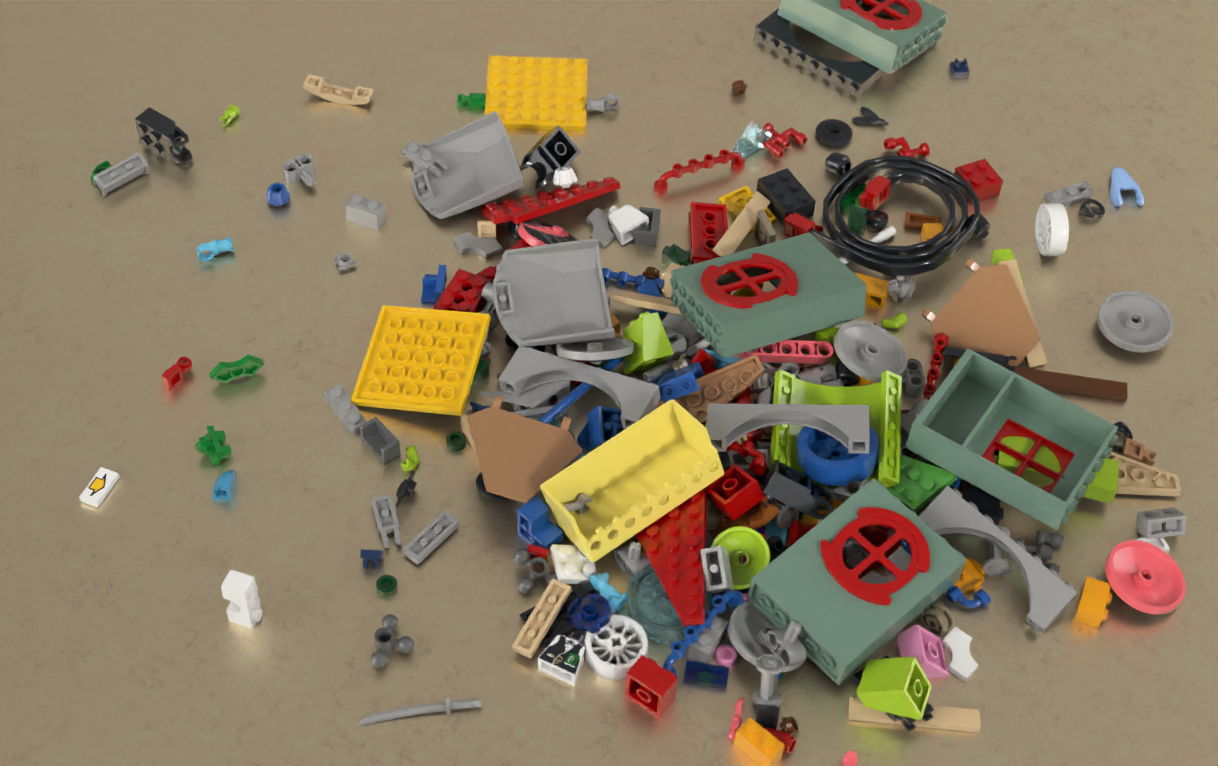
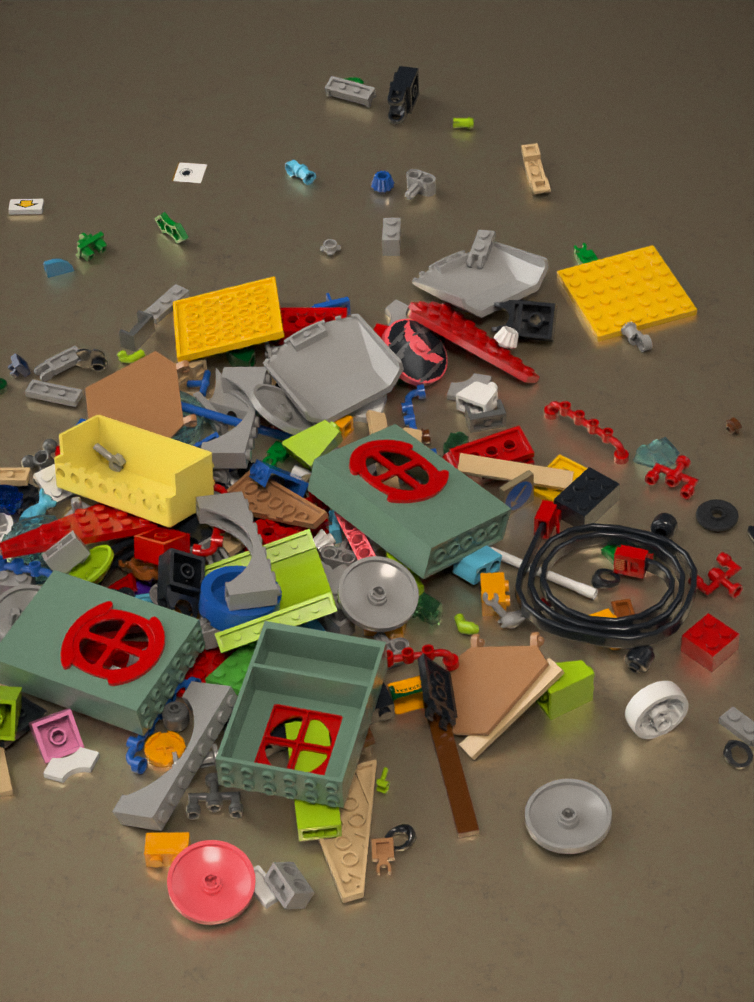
camera: 75 degrees right, 5 degrees down
red plate [162,357,192,391] -> none
clear green brick [847,207,868,236] -> none
dark tan wheel [920,602,954,636] -> none
none -> white sticker [172,162,207,183]

